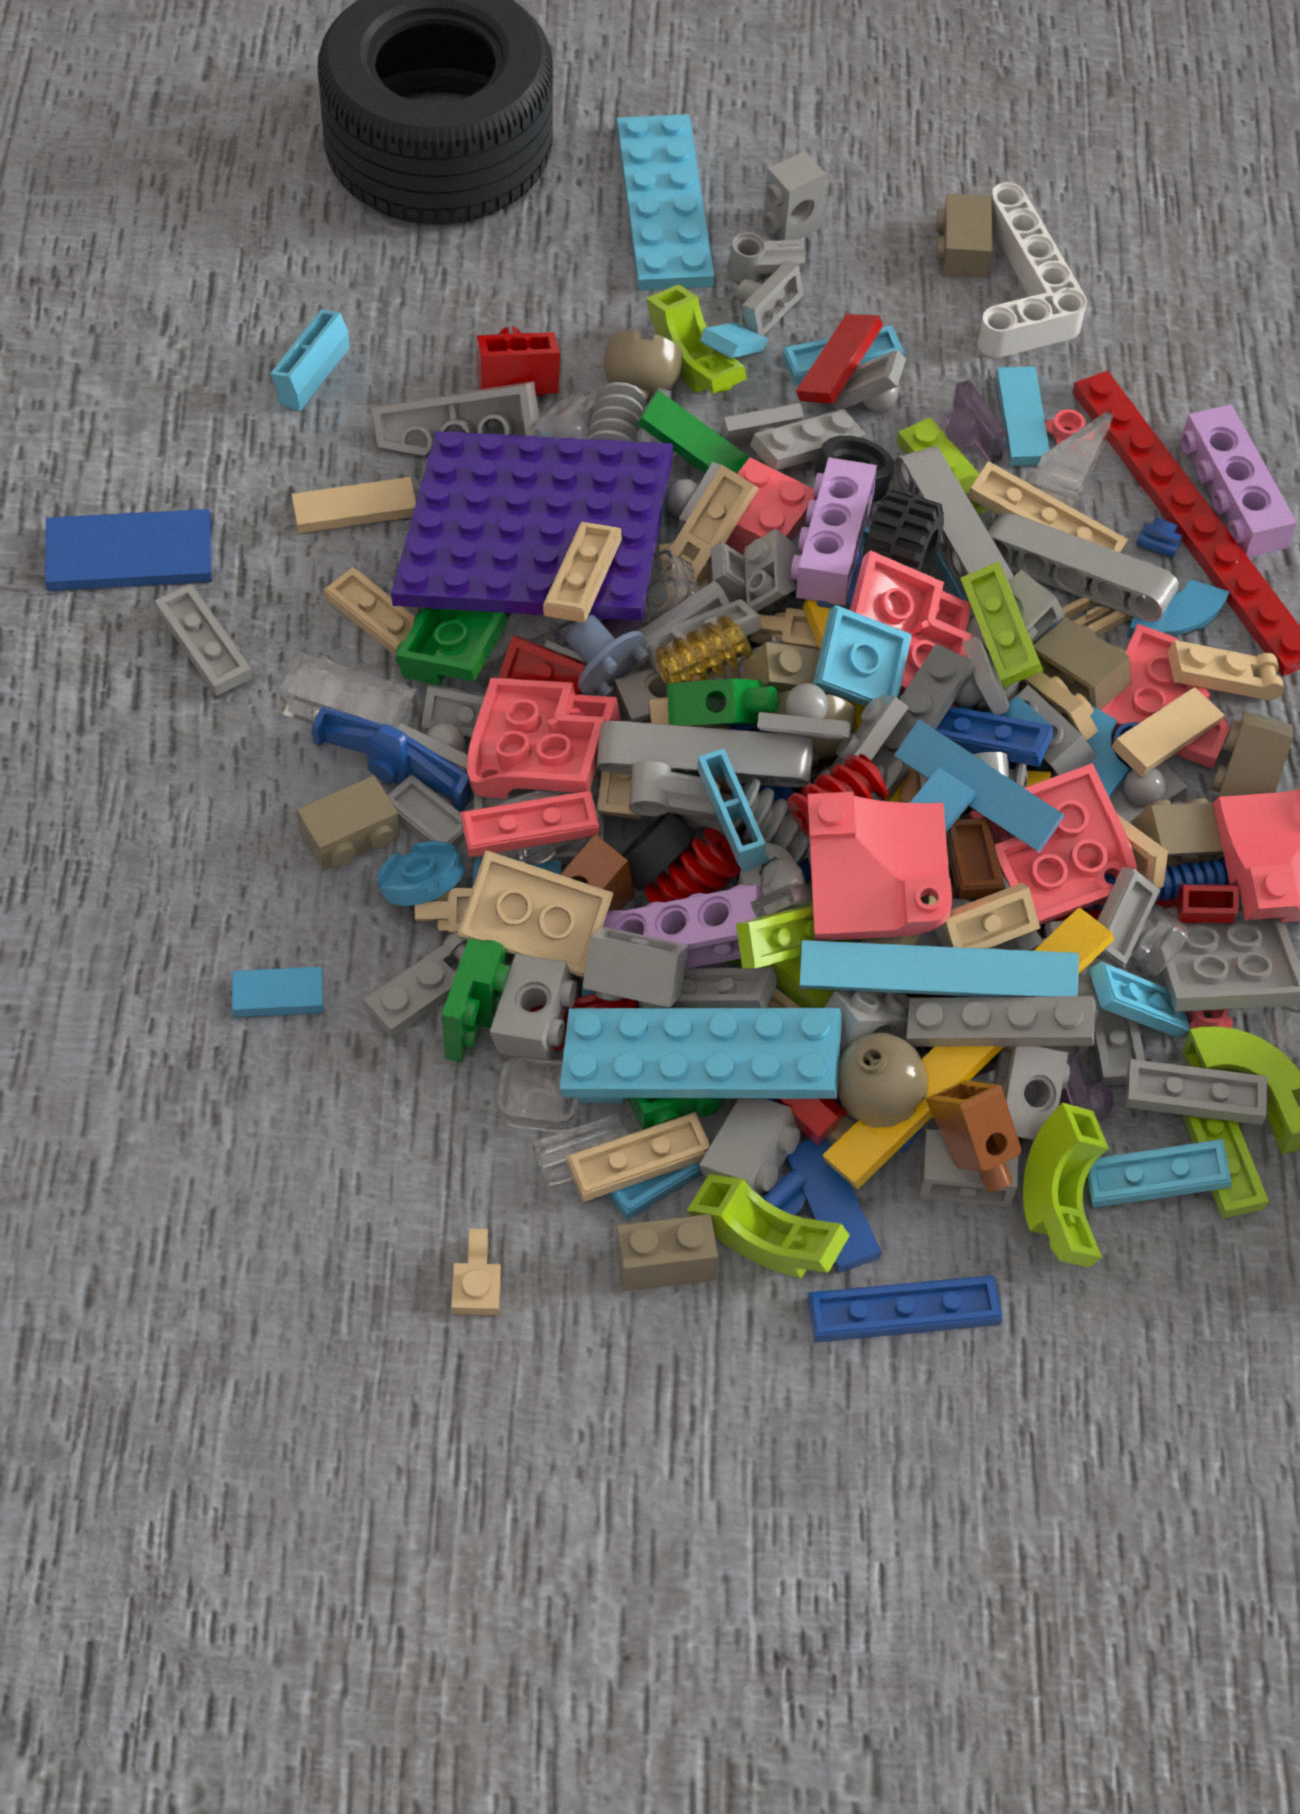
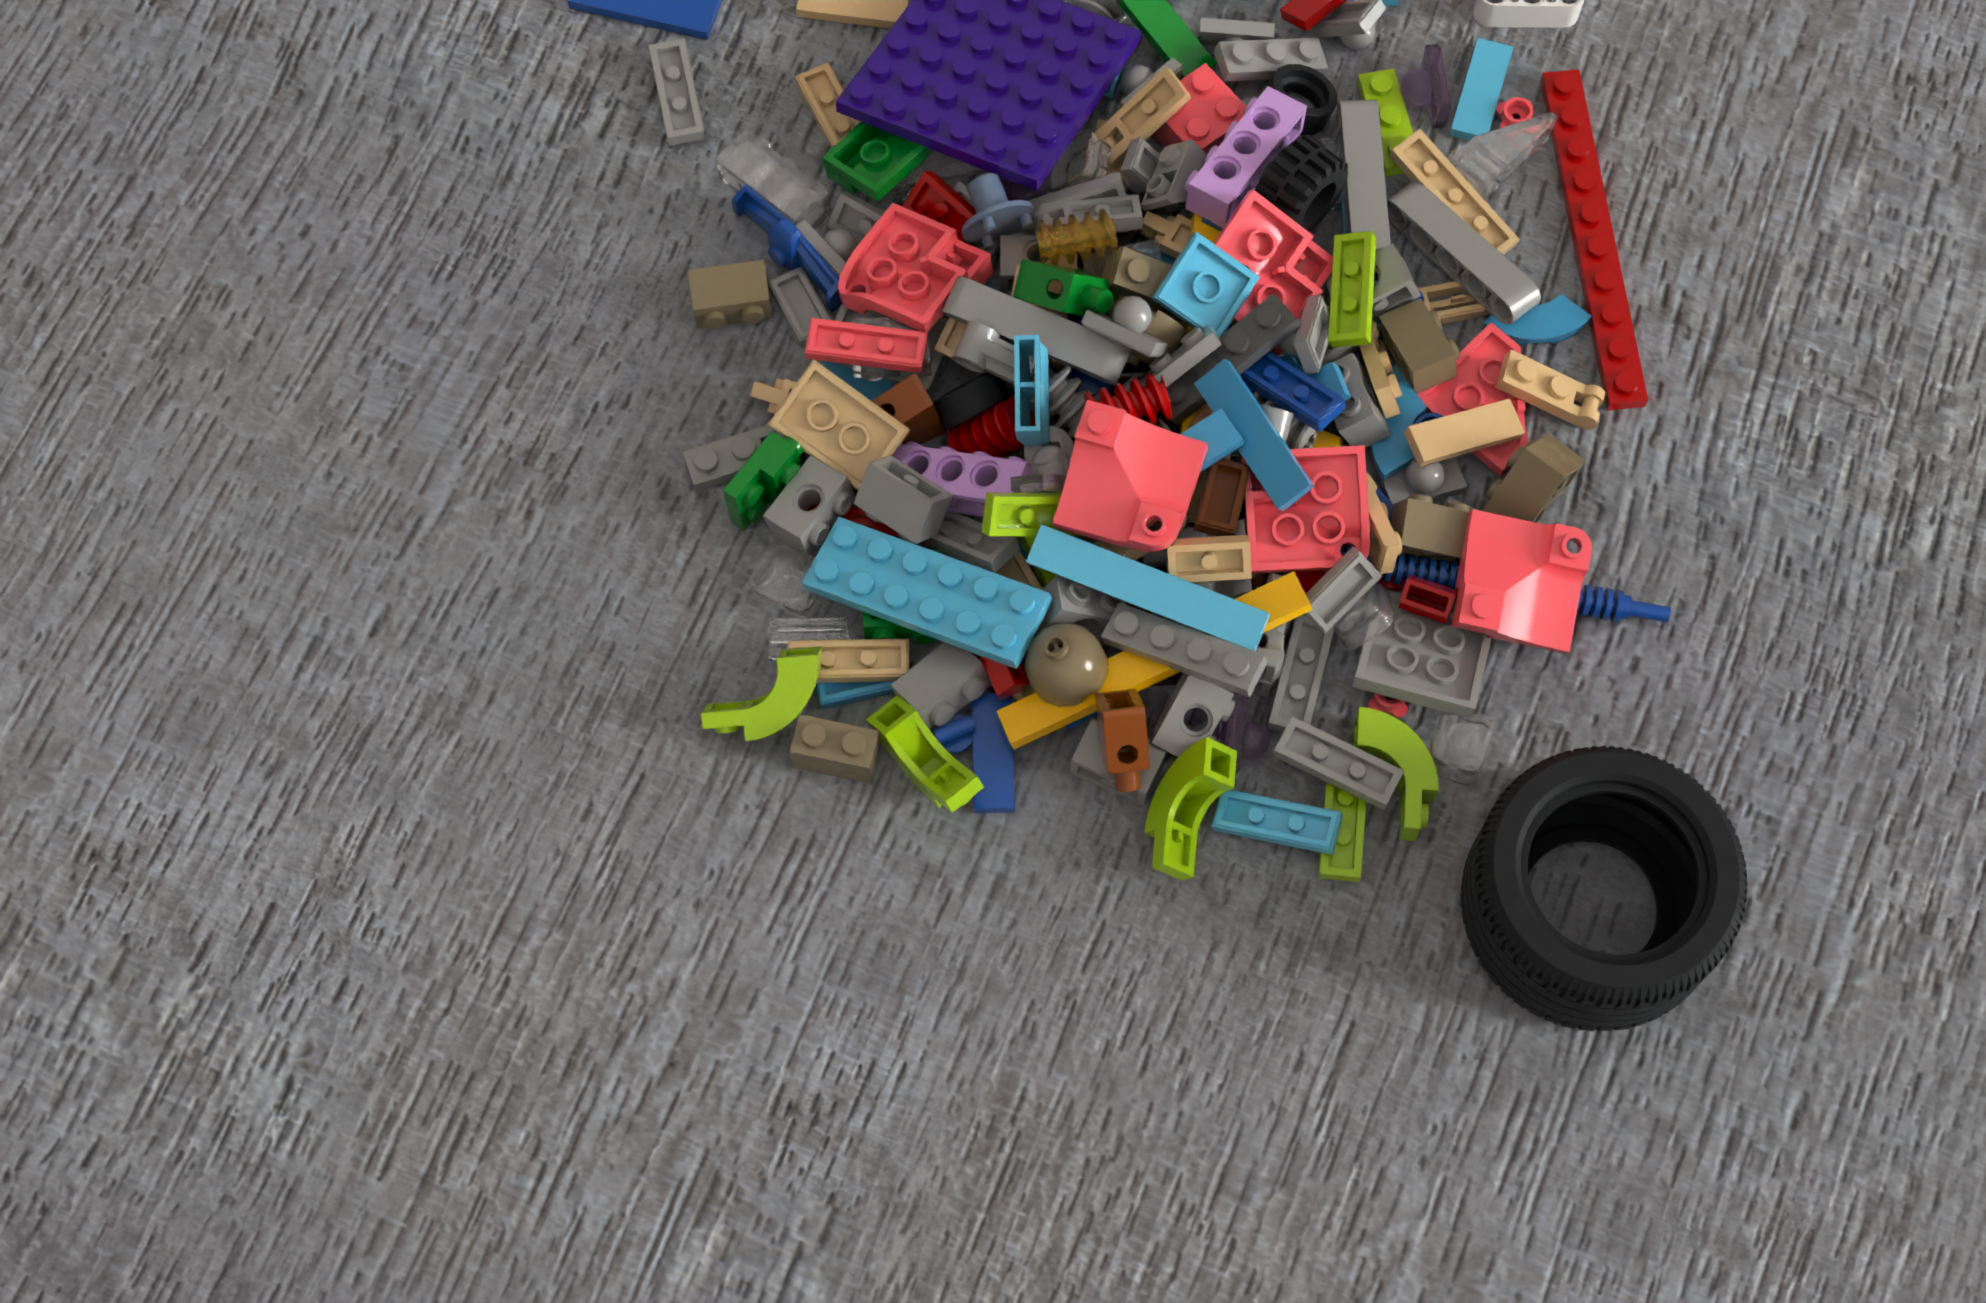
camera: 25 degrees right, 10 degrees up
dark azure tile [232,966,324,1017] -> none
dark azure tile [377,841,465,906] -> none
tan plate [451,1228,501,1316] -> none
tan tile [543,522,622,623] -> none
blue tile [807,1275,1002,1343] -> none
medium azure tile [1088,962,1190,1038] -> none
blue plate [1136,517,1182,558] -> none
lavender brick [1180,404,1297,558] -> none
none -> lime arch [701,646,822,741]

